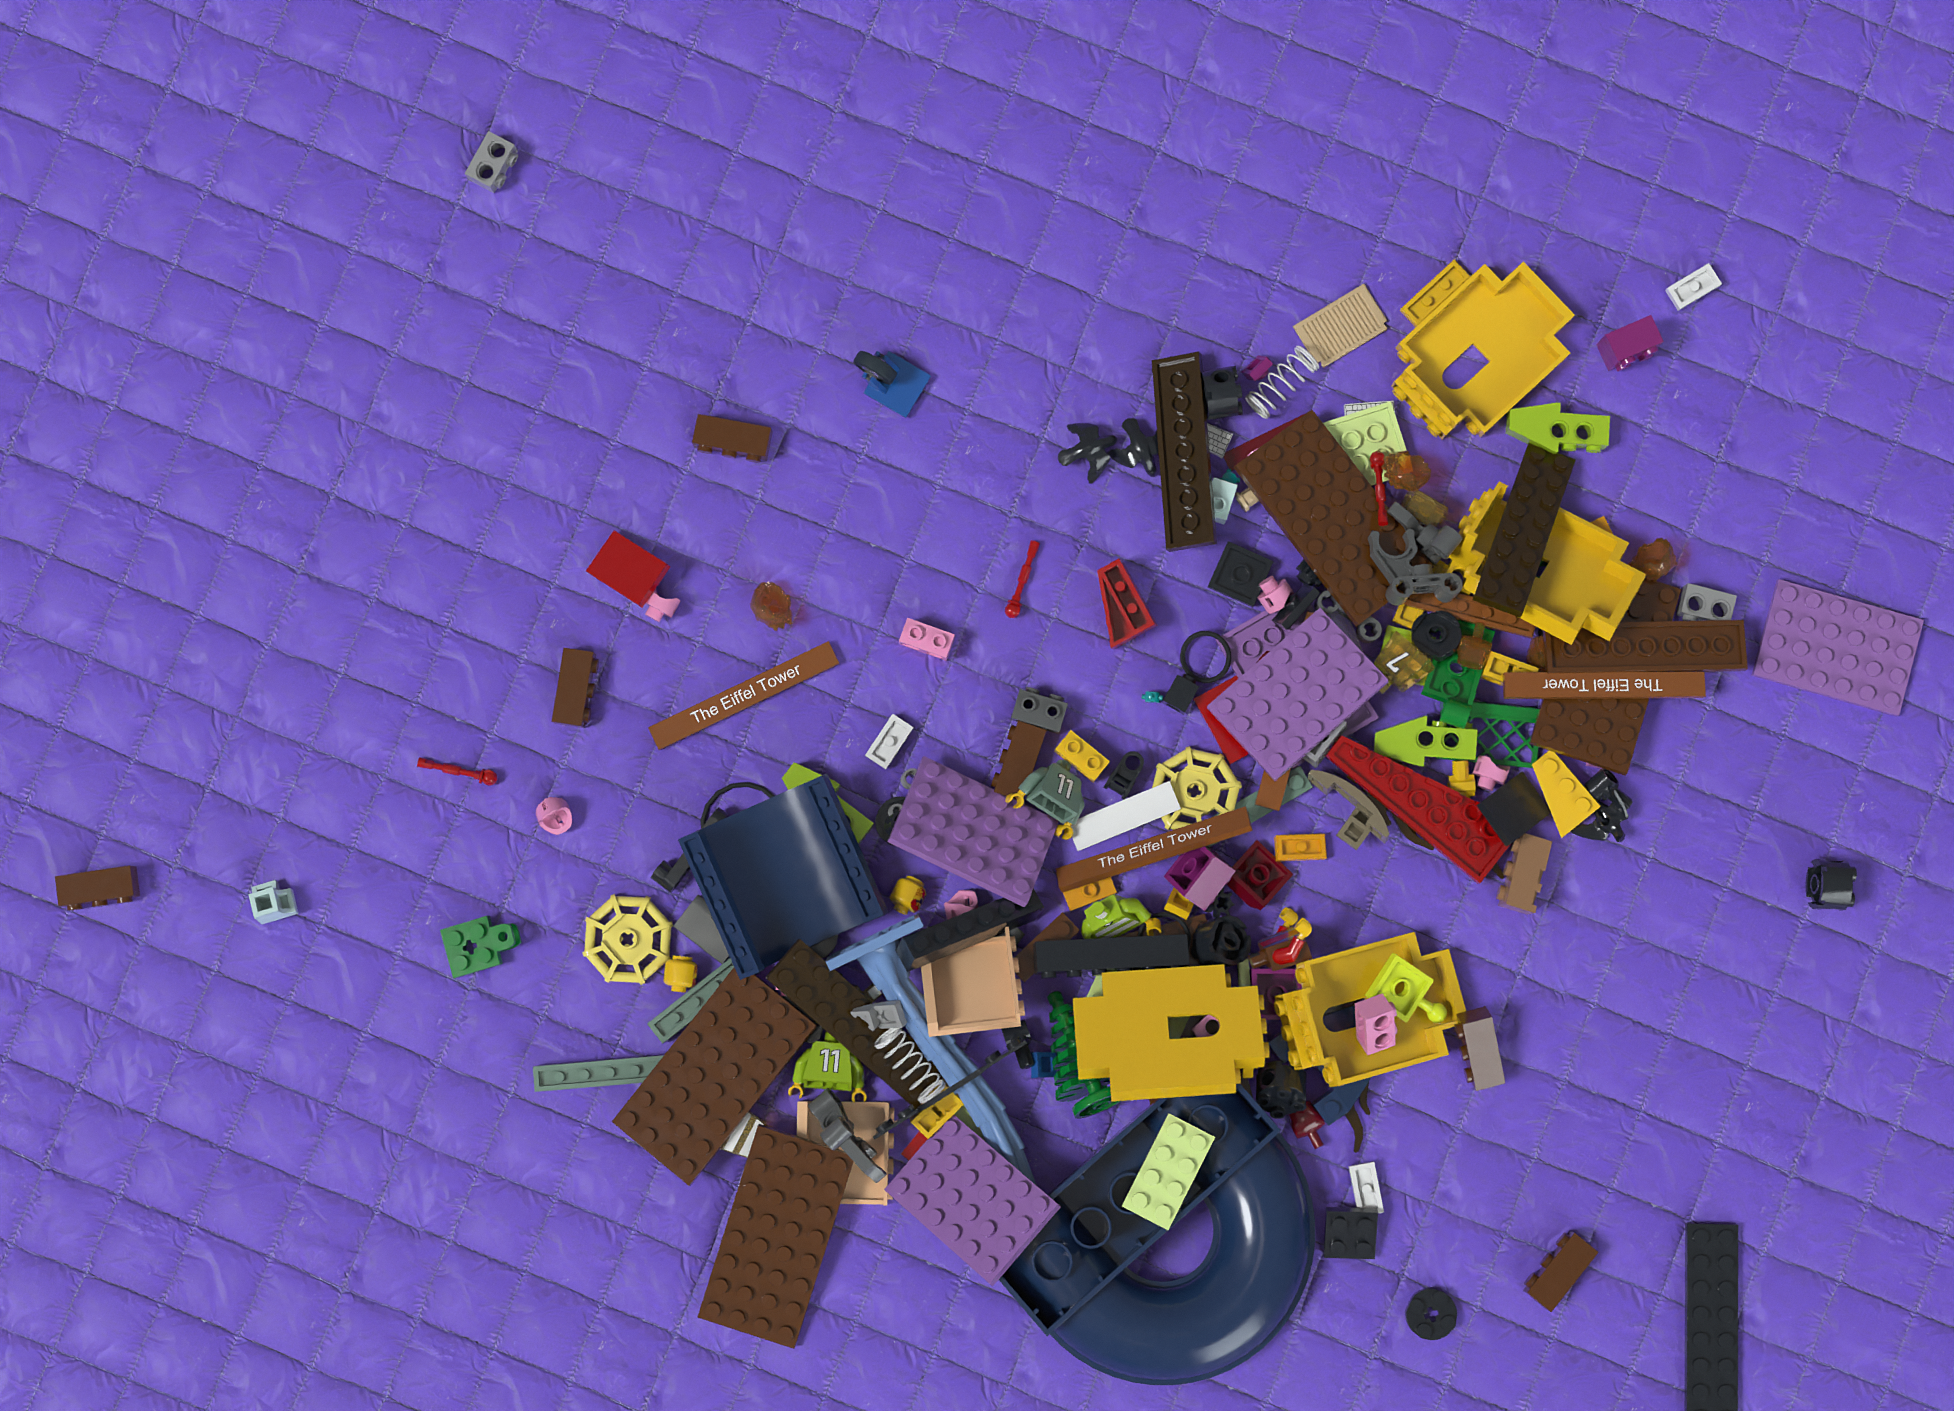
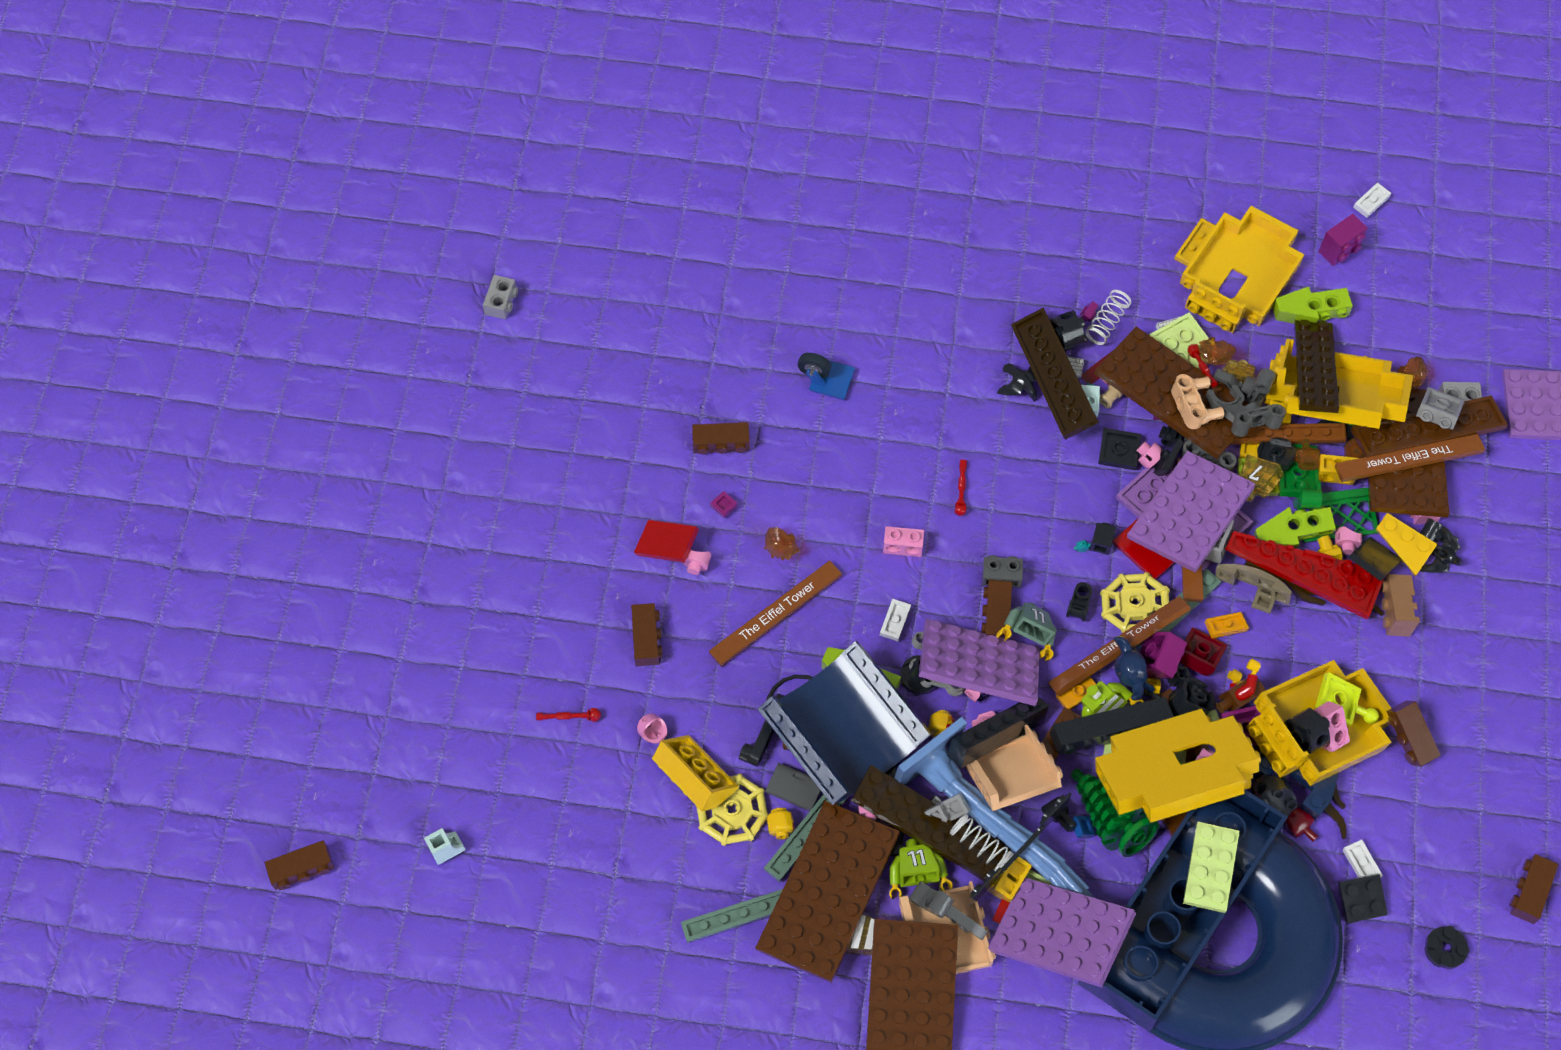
camera: 15 degrees left, 20 degrees down
green plate [440,916,522,978] -> none
yellow brick [1054,730,1110,783] -> none
black animal [1058,423,1118,484] -> none
white sticker [1071,781,1181,851] -> none
red wedge [1097,558,1158,649] -> none
black tyre [1180,631,1232,683] -> none
tan window [1293,284,1387,368] -> none
none -> yellow slope [652,735,739,811]
none -> magenta plate [710,491,737,518]
none -> dark blue piece [1114,636,1155,701]
none -> light nougat piece [1171,374,1224,429]
none -> black brick [1284,708,1330,754]
none -> light grey plate [1416,387,1465,430]

